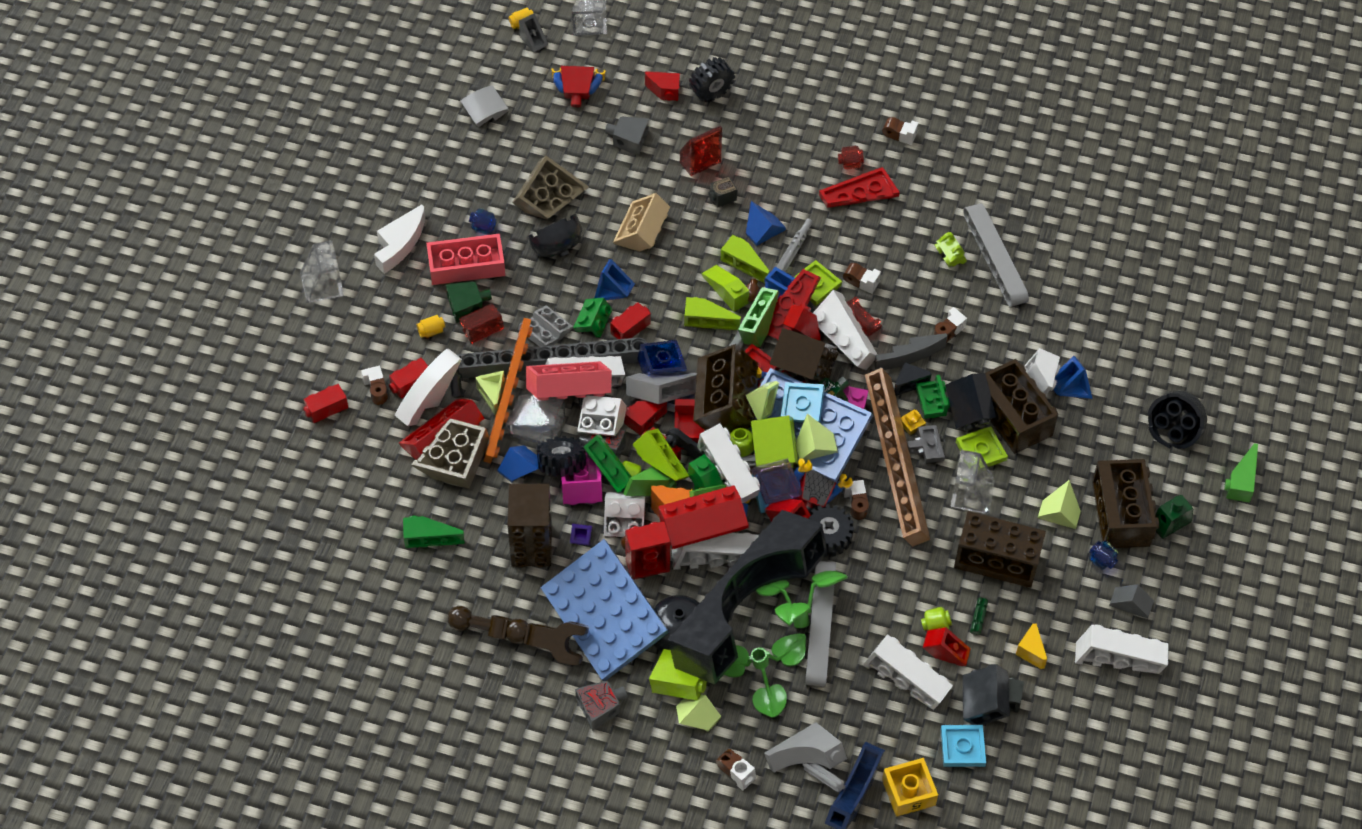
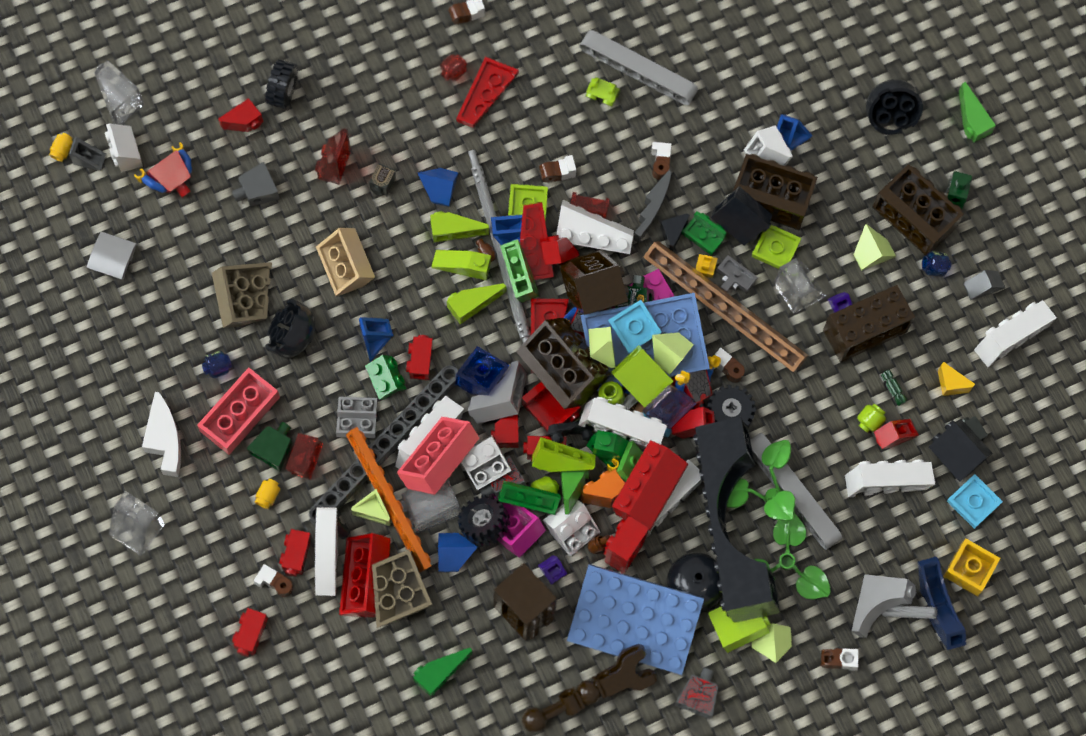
camera: 45 degrees left, 15 degrees up
none -> white slope [105,123,143,172]

